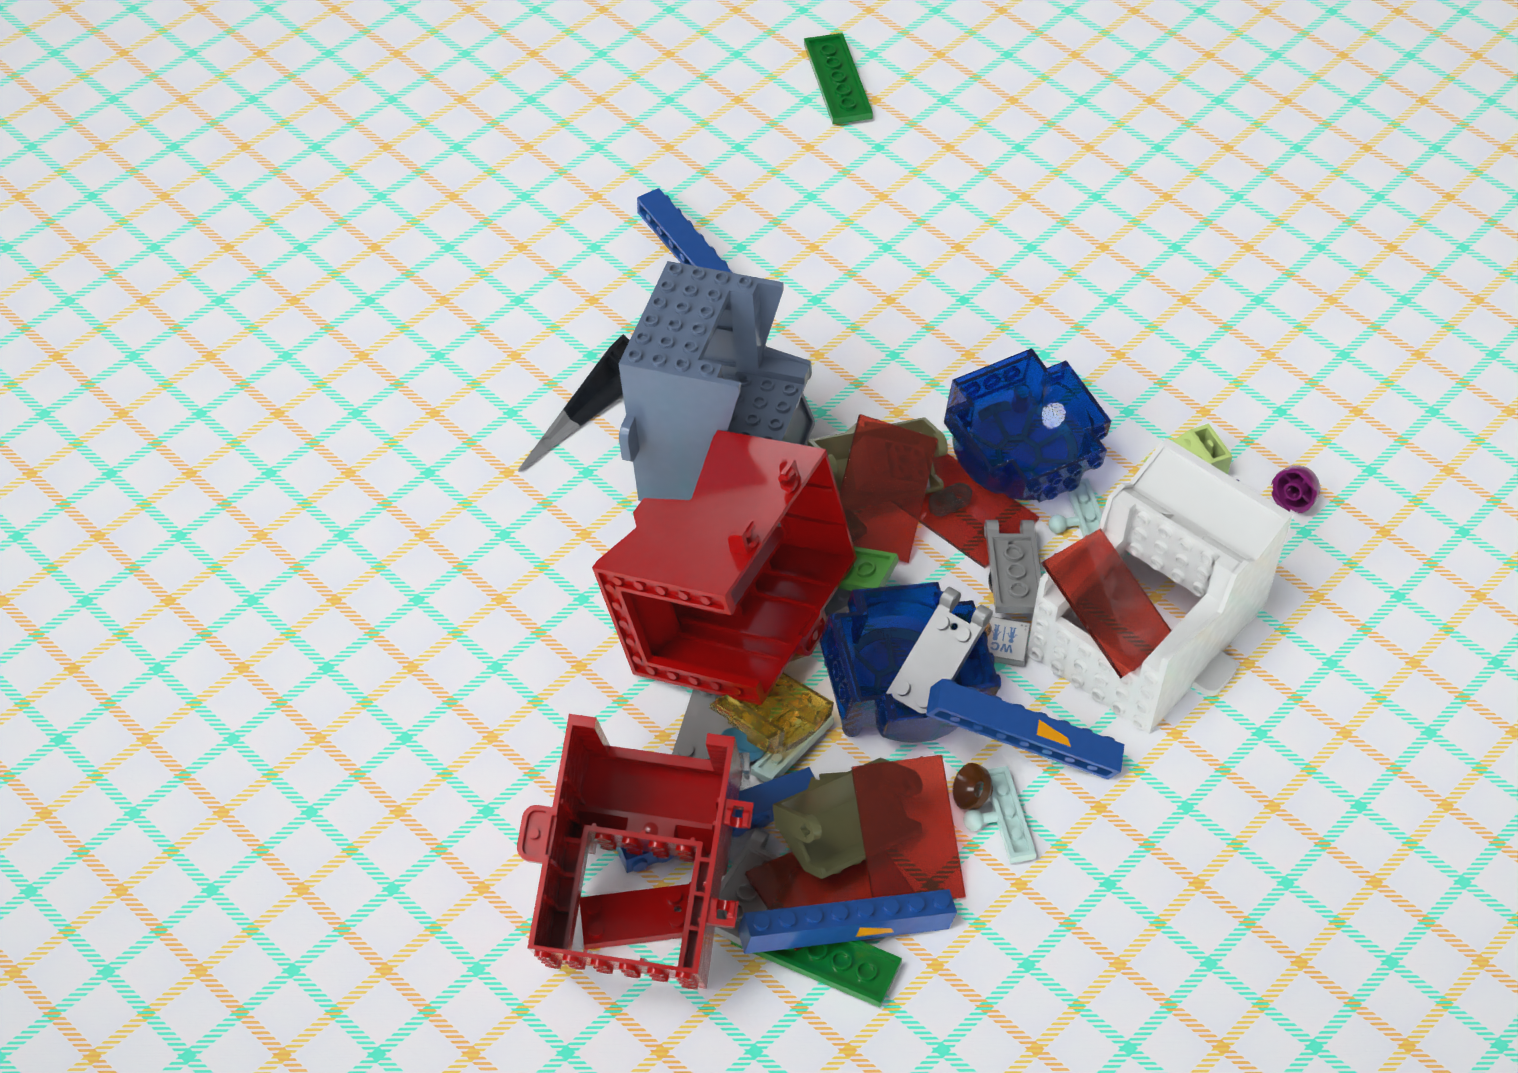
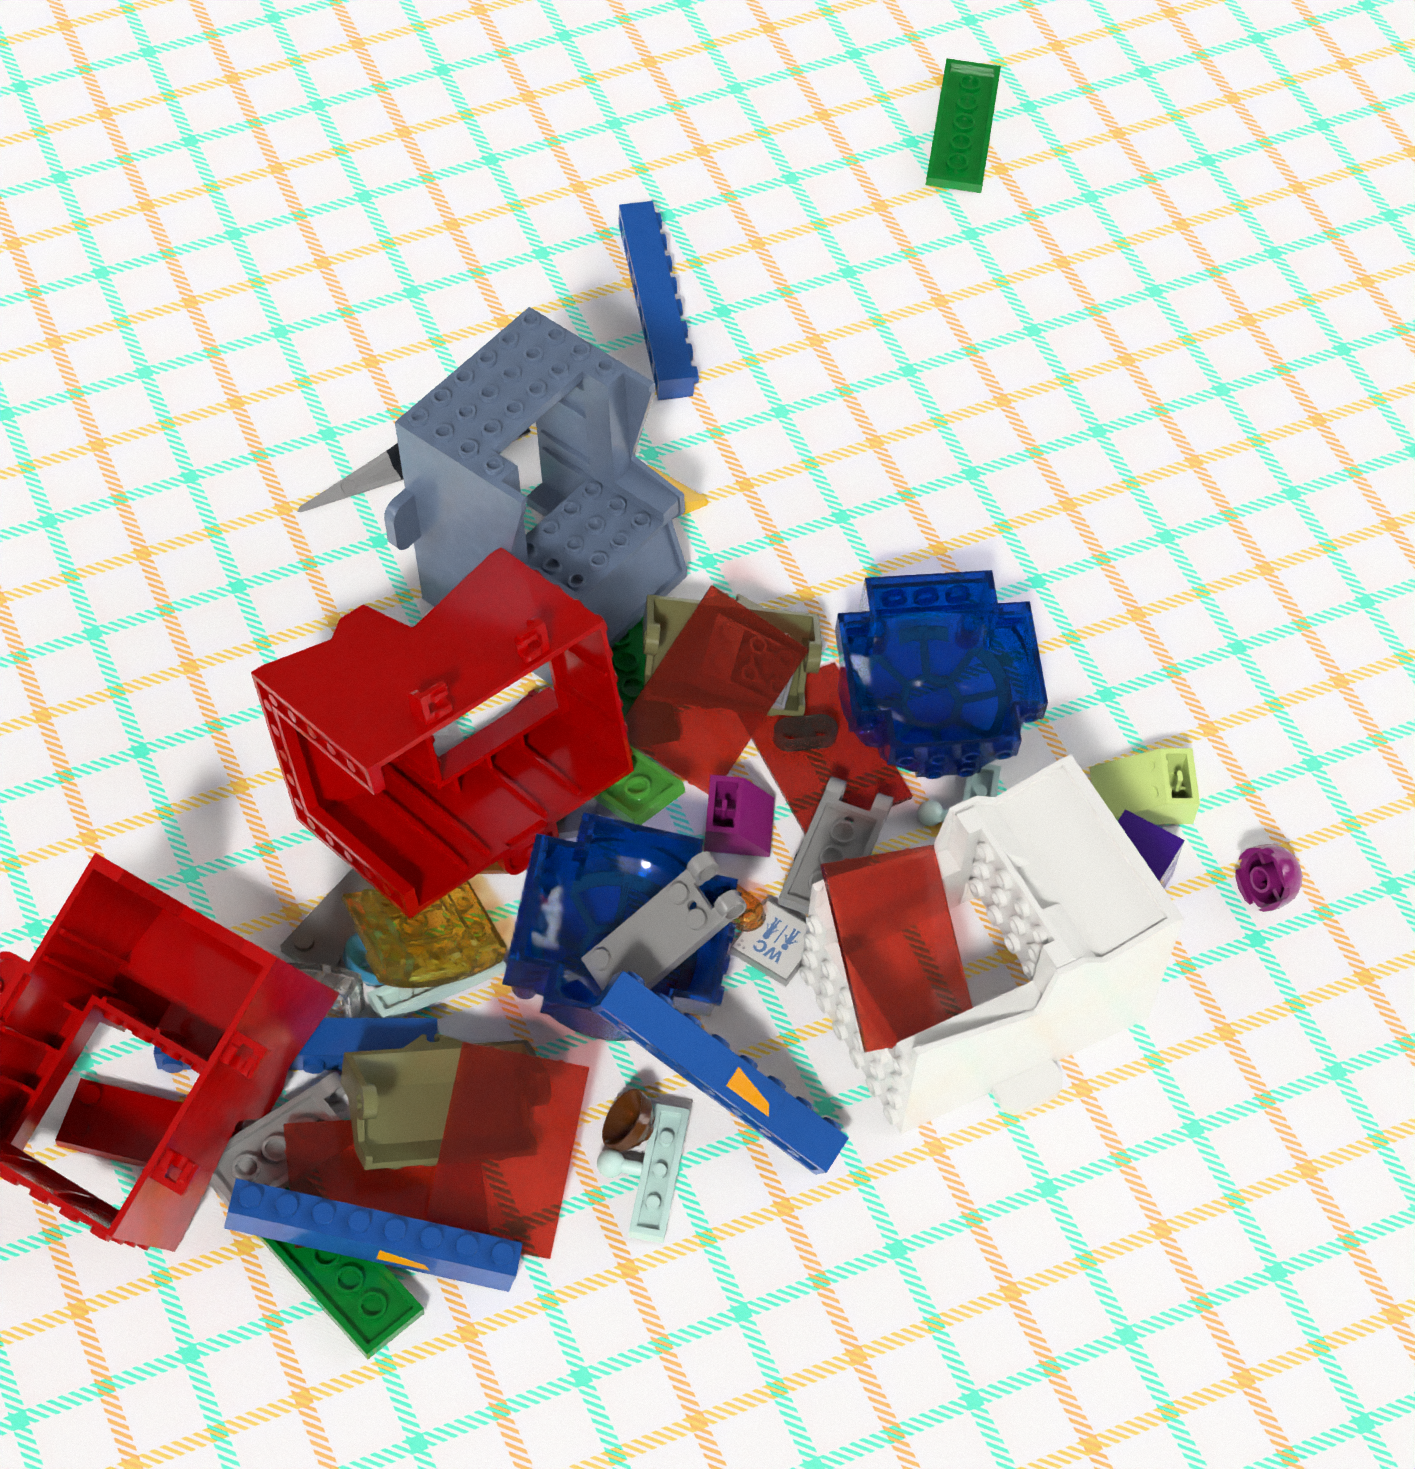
camera: 20 degrees right, 5 degrees up
none -> magenta slope [704,775,775,857]

